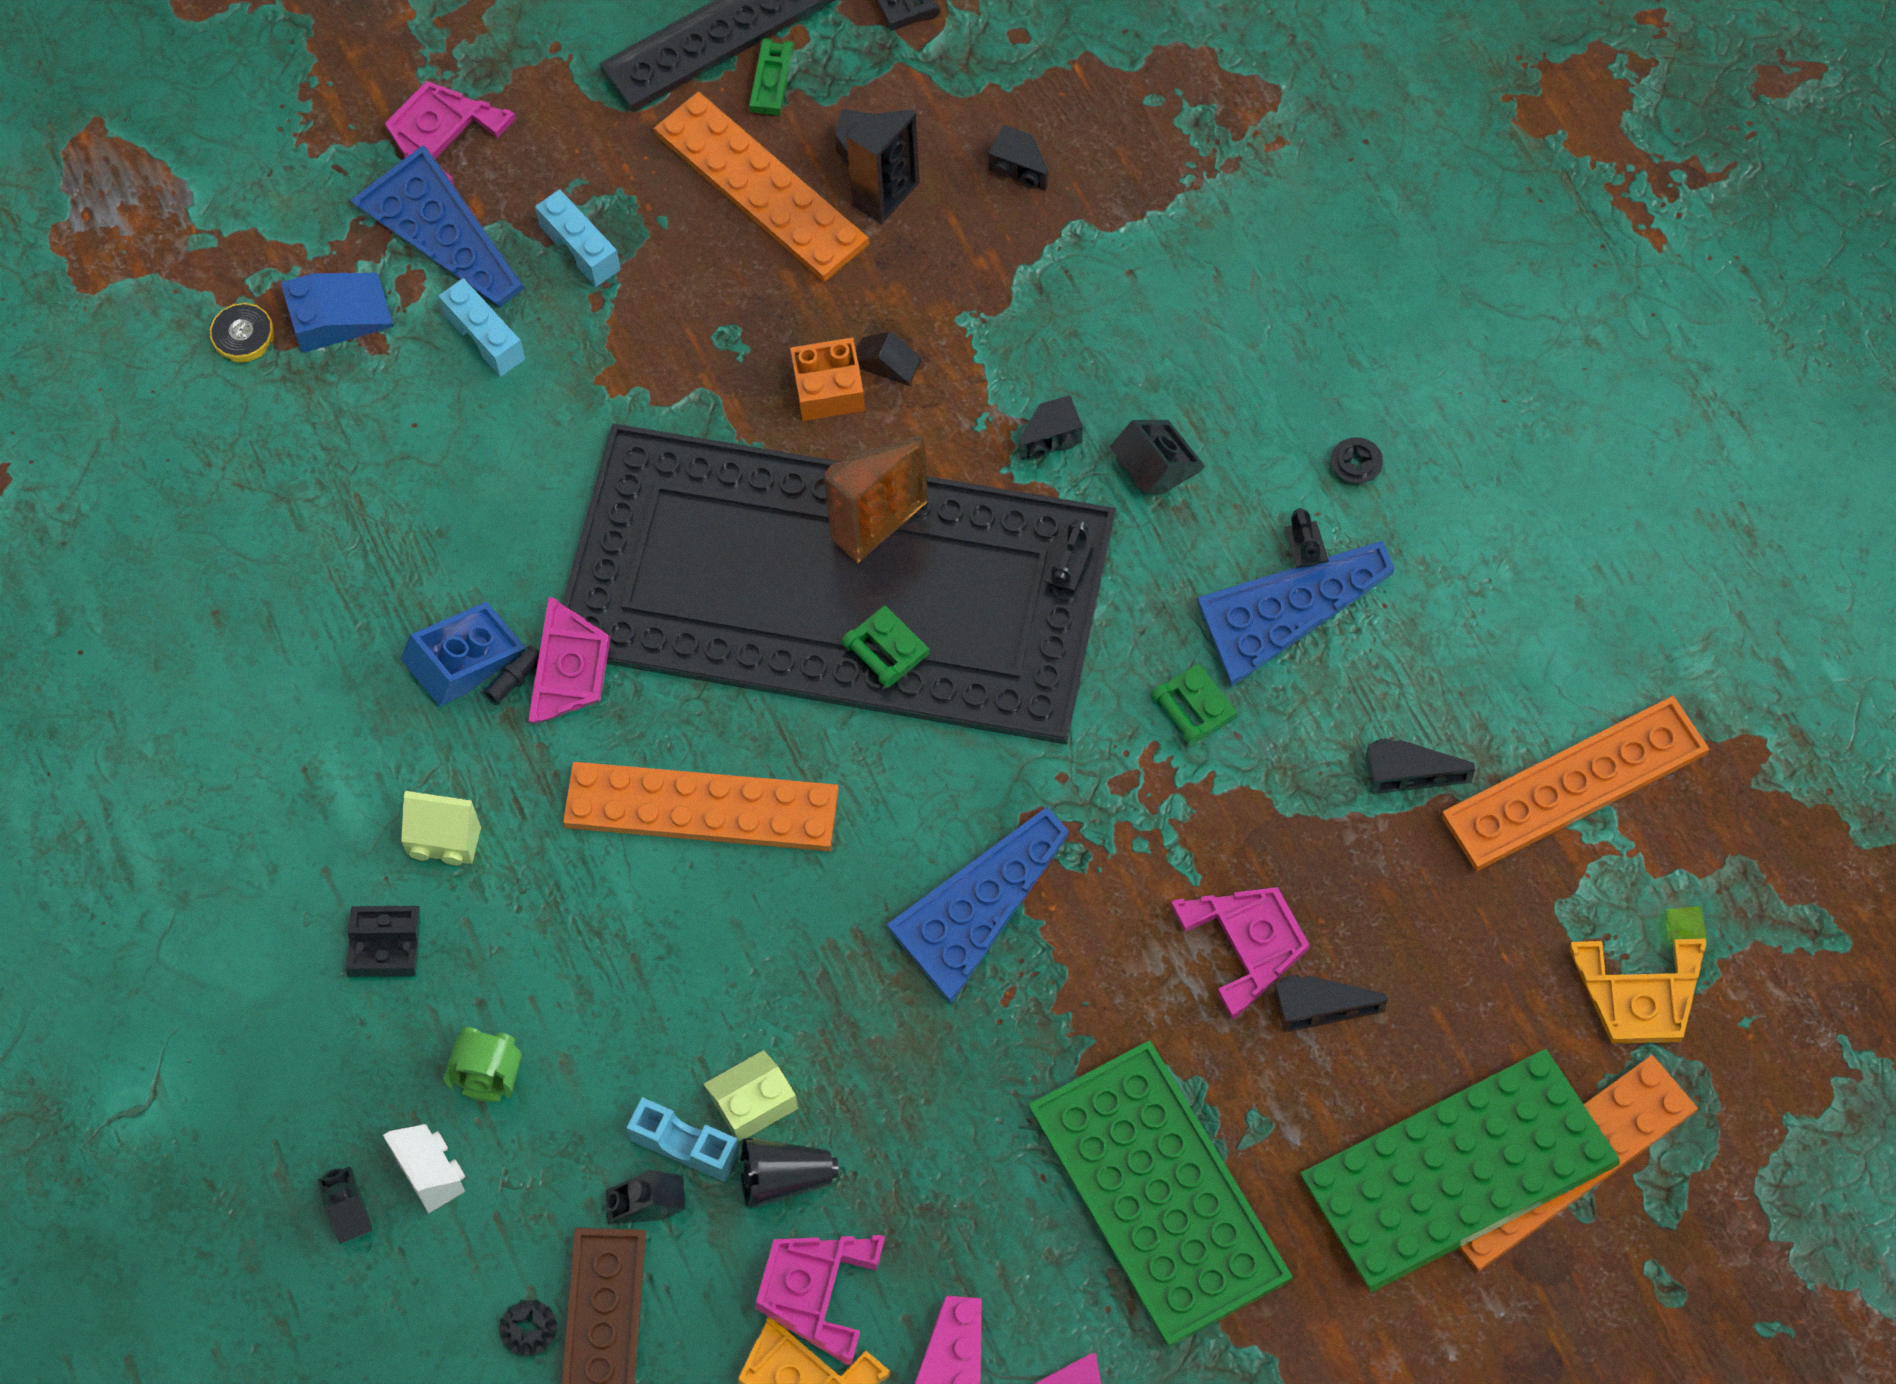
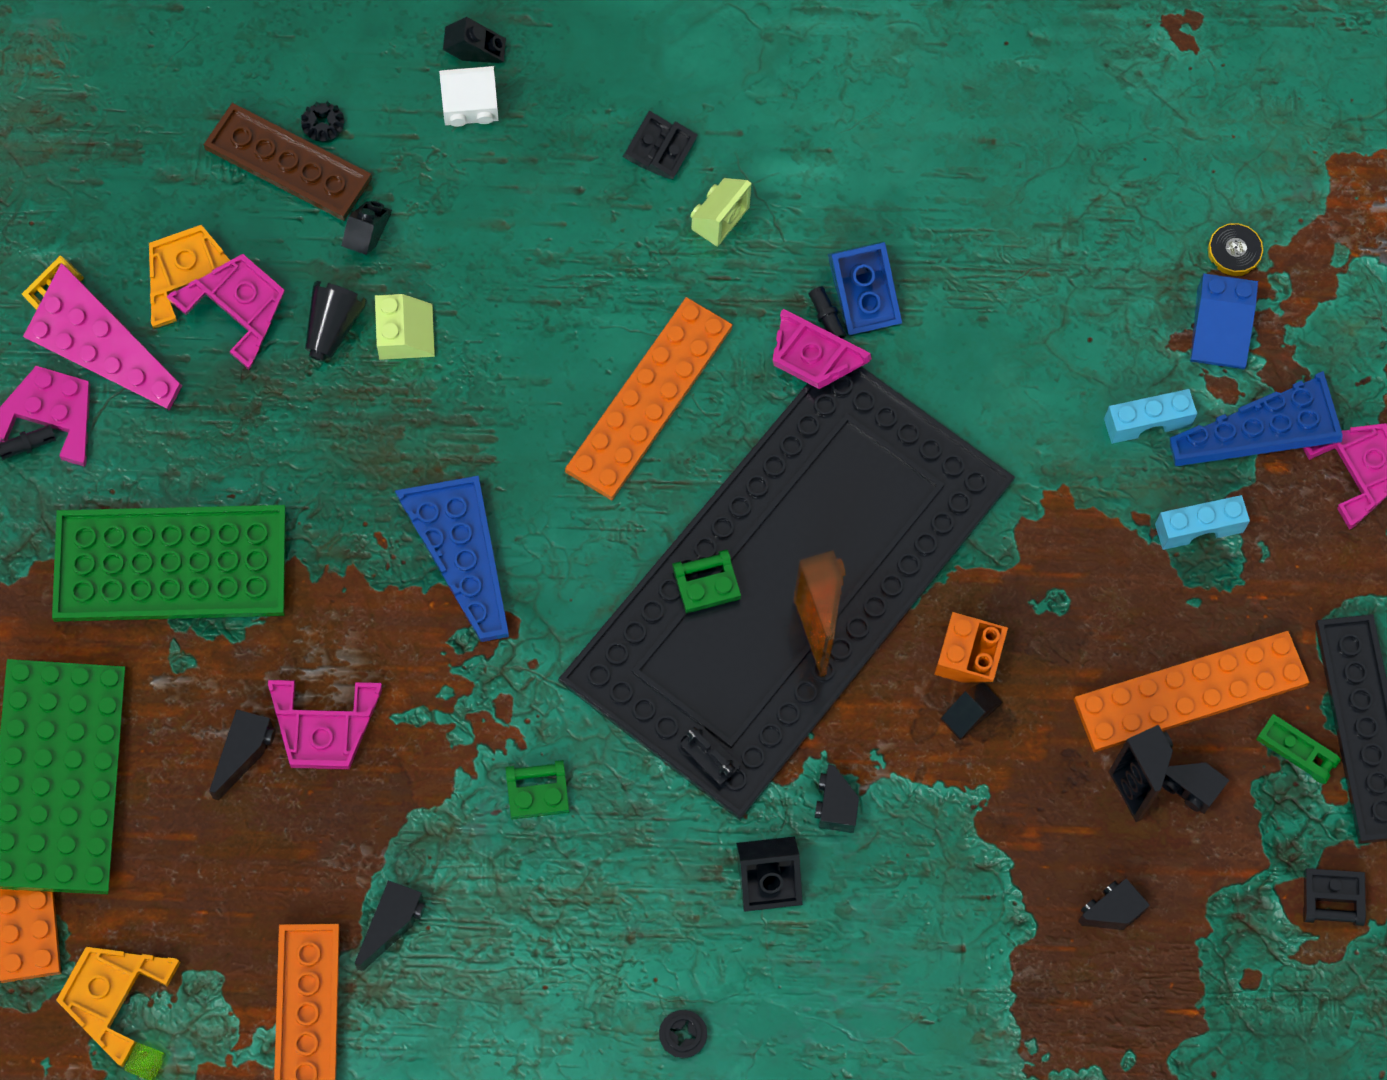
camera: 110 degrees right, 5 degrees up
bright green brick [444,1027,522,1102] -> none
medium azure arch [627,1097,740,1182] -> none
blue wing [1197,540,1394,687] -> none
black hinge [1285,508,1329,568] -> none

